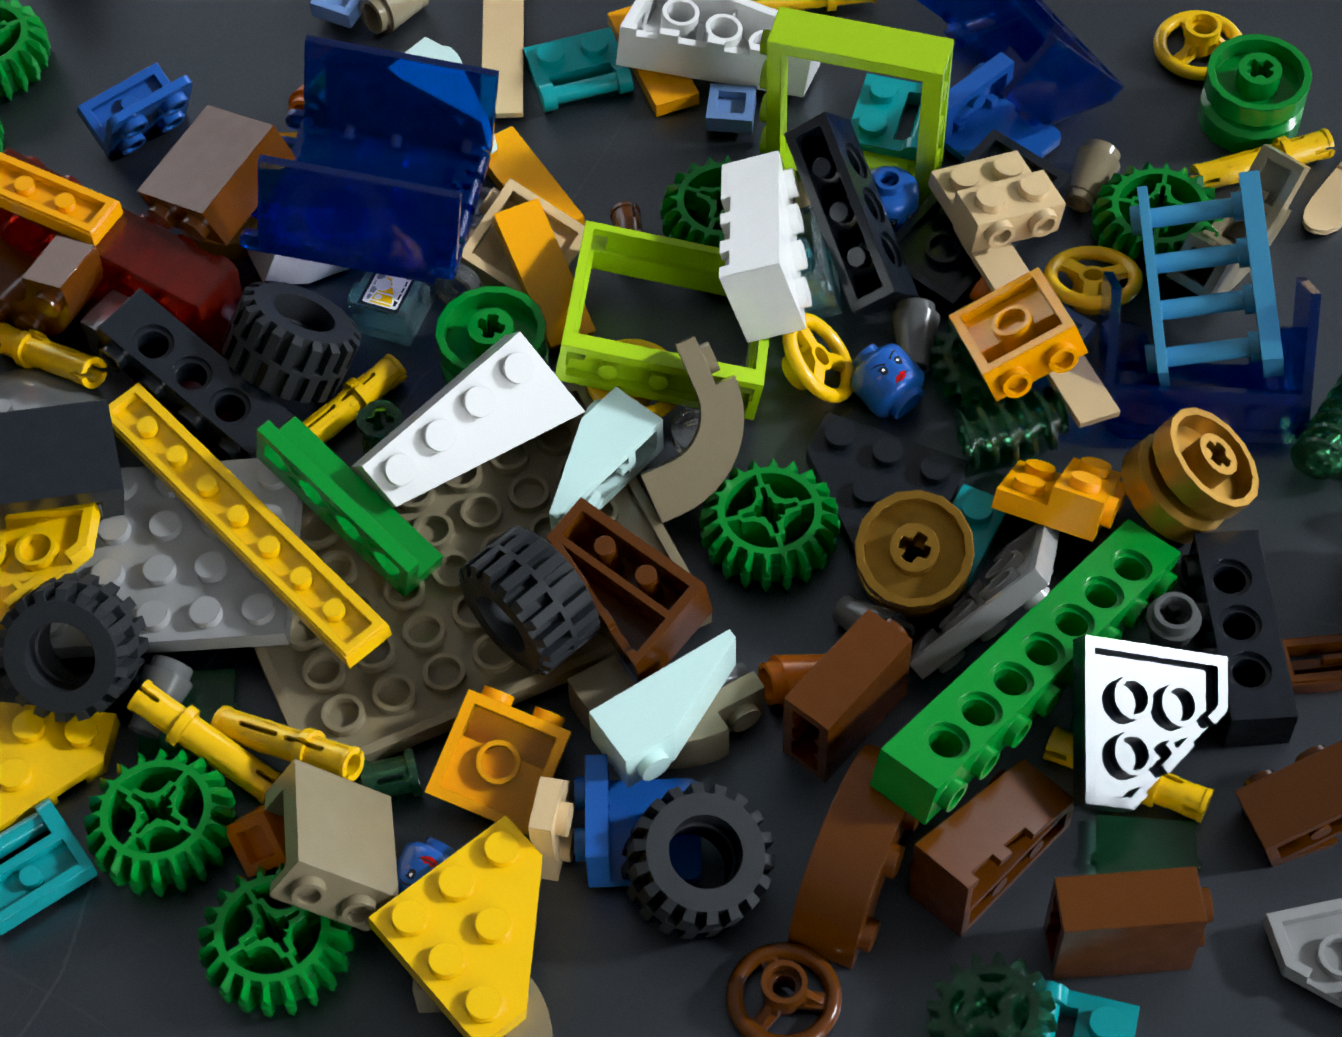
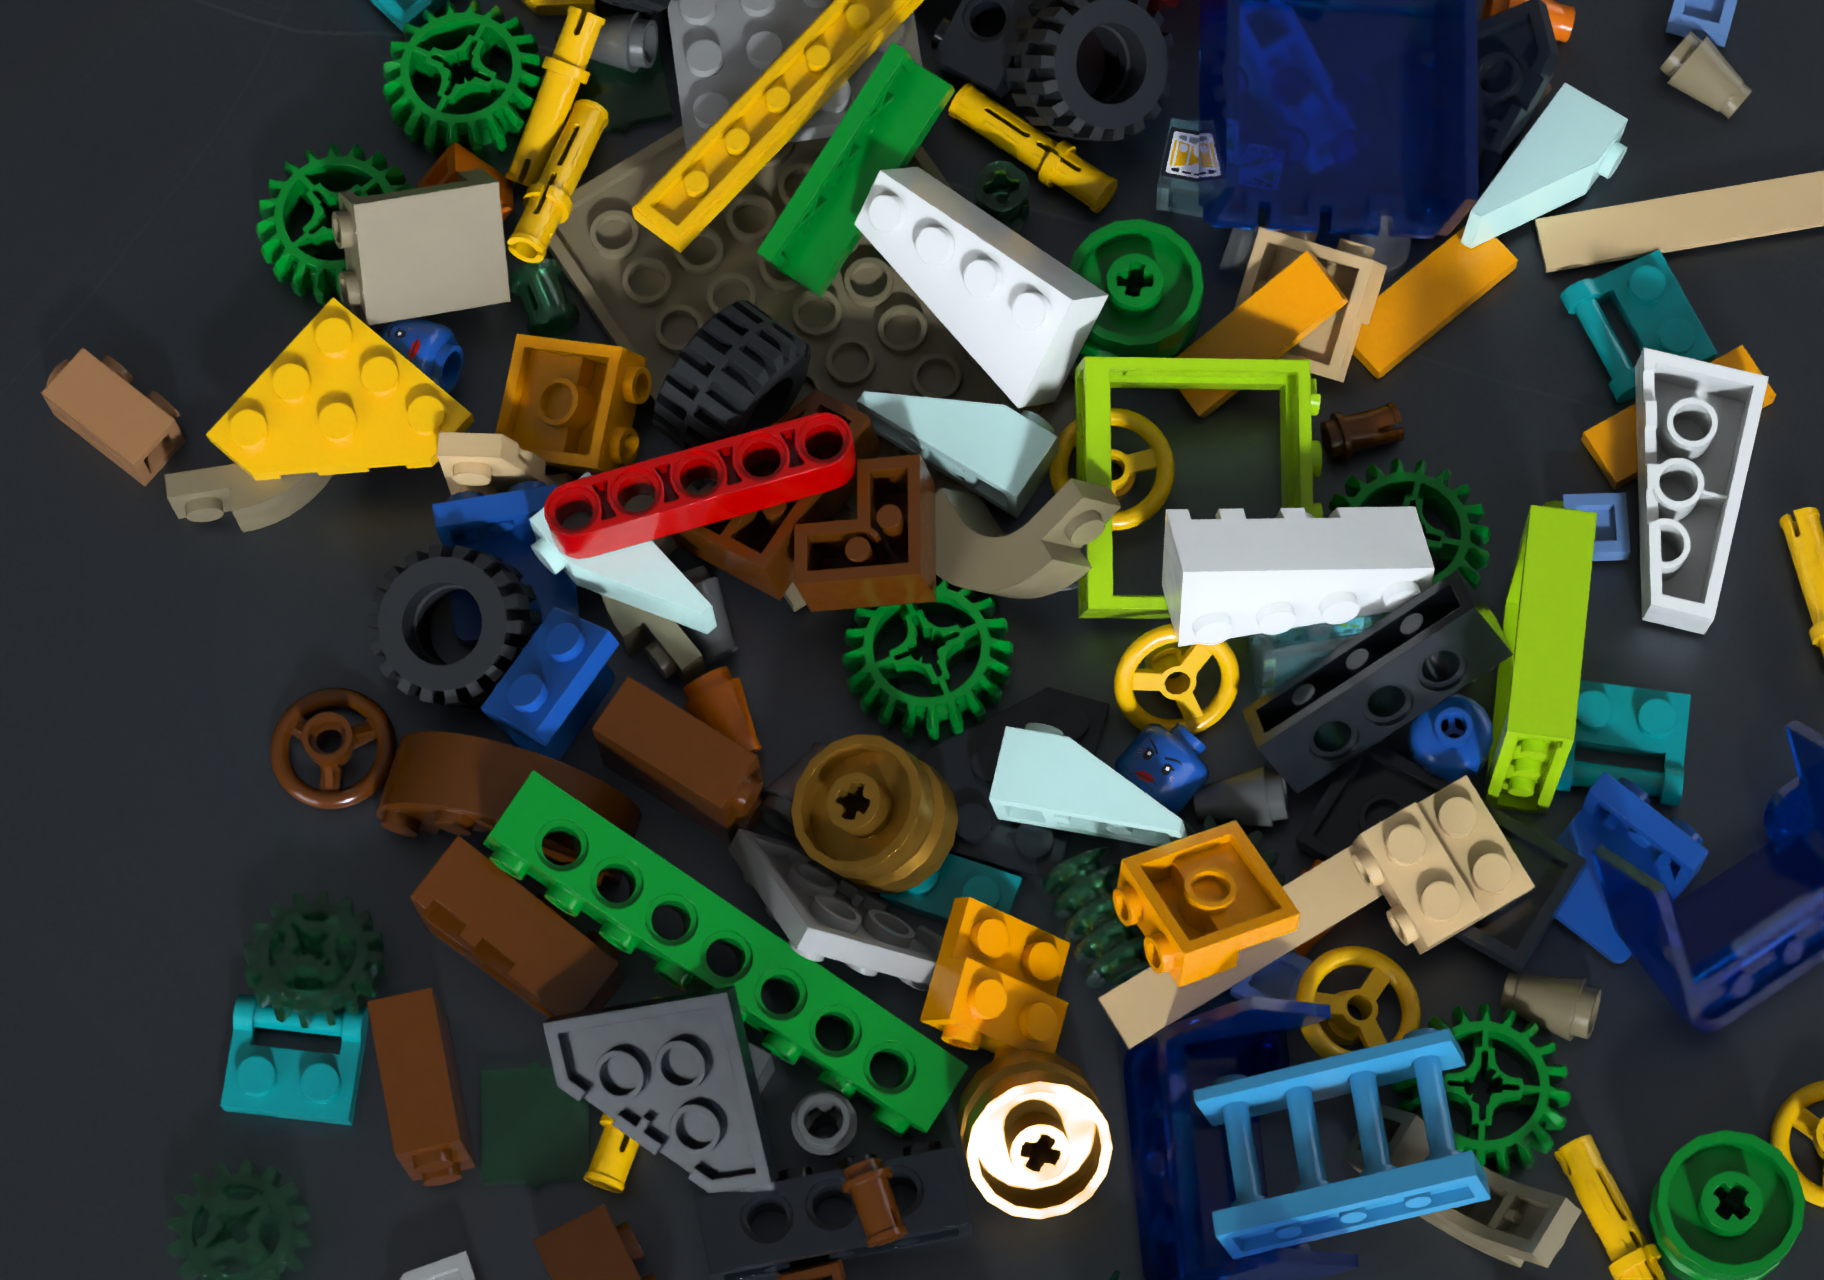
camera: 85 degrees right, 15 degrees up
none -> blue bracket [481,607,619,761]
none -> red beam [544,412,857,559]
none -> reddish brown brick [794,454,936,612]
none -> reddish brown pin [841,1157,909,1248]
none -> light aqua slope [989,723,1188,847]

